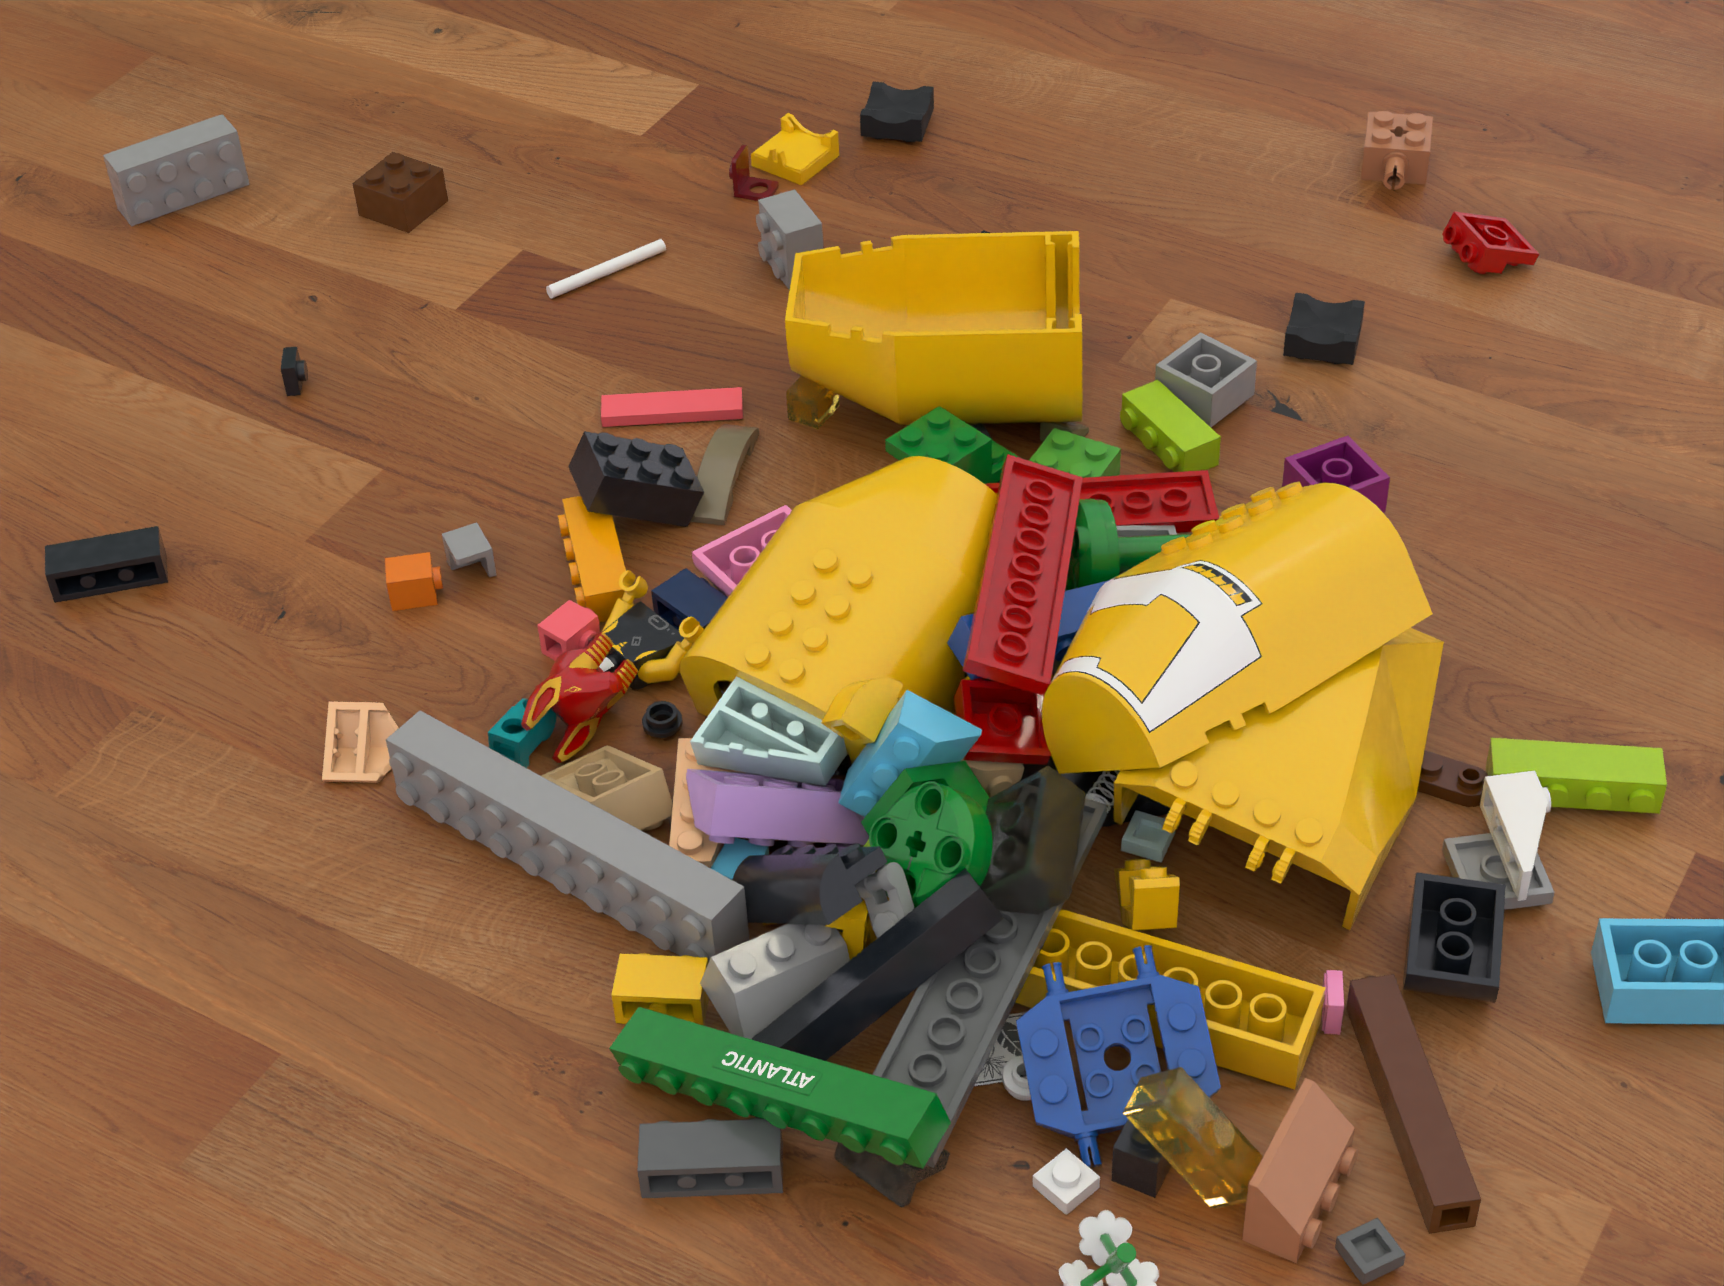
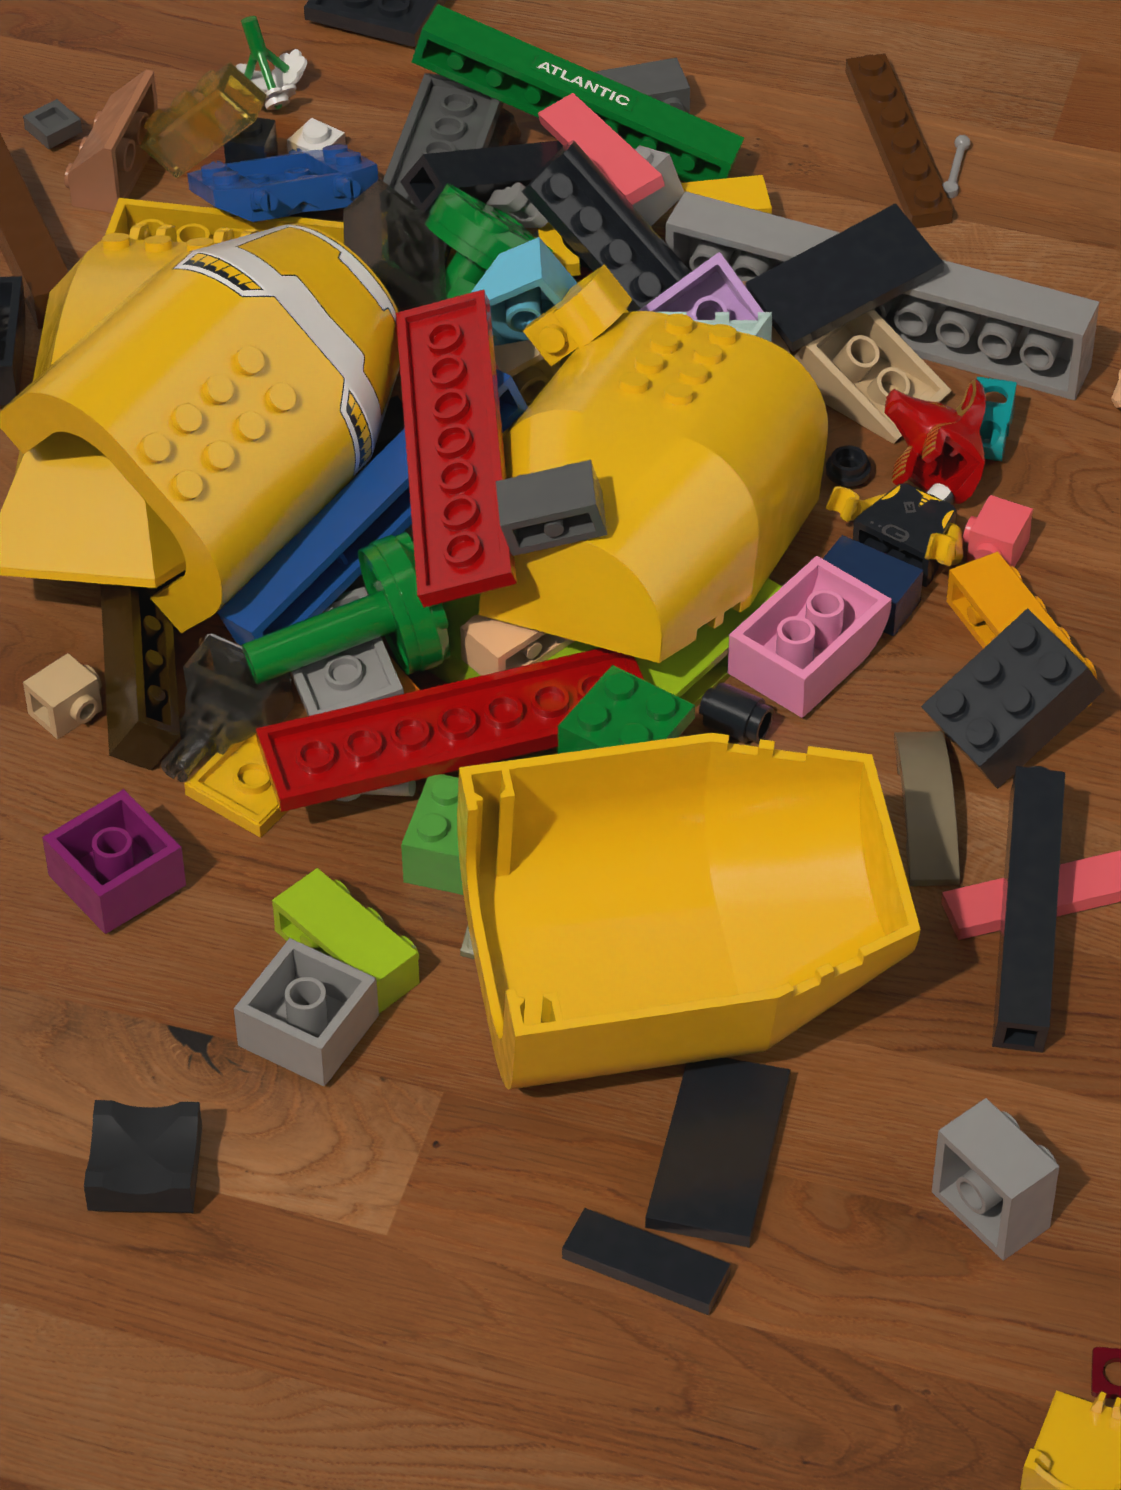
camera: 165 degrees right, 5 degrees up
none -> dark grey brick [496,460,607,556]
none -> coral tile [538,93,665,205]
none -> black tile [745,203,944,352]
none -> reddish brown plate [845,53,953,229]
none -> light grey hinge [942,135,971,198]
none -> black brick [992,766,1065,1053]

